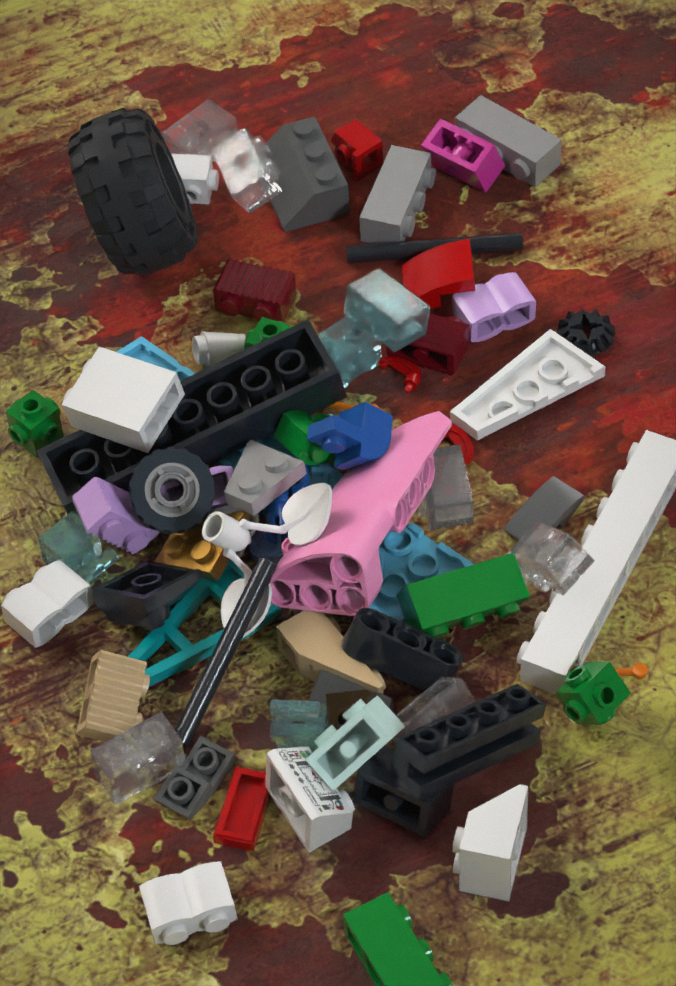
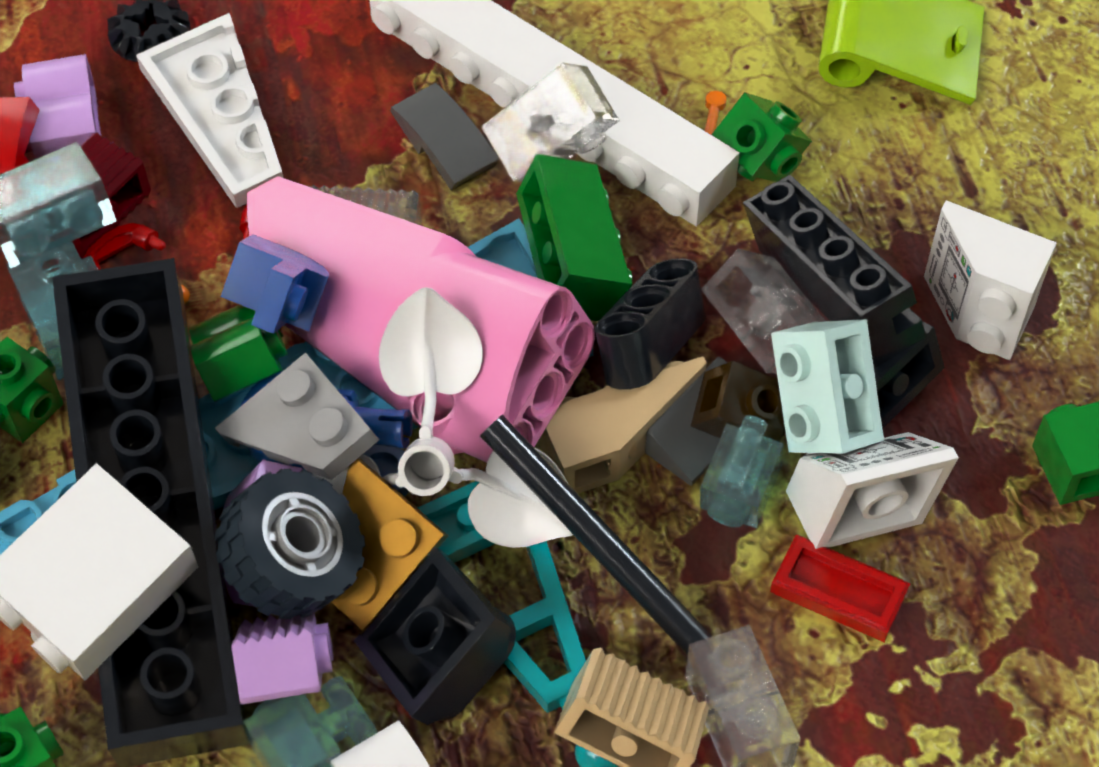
camera: 80 degrees left, 5 degrees up
white brick [139,862,237,945] -> none
dark grey slope [154,736,238,820] -> none

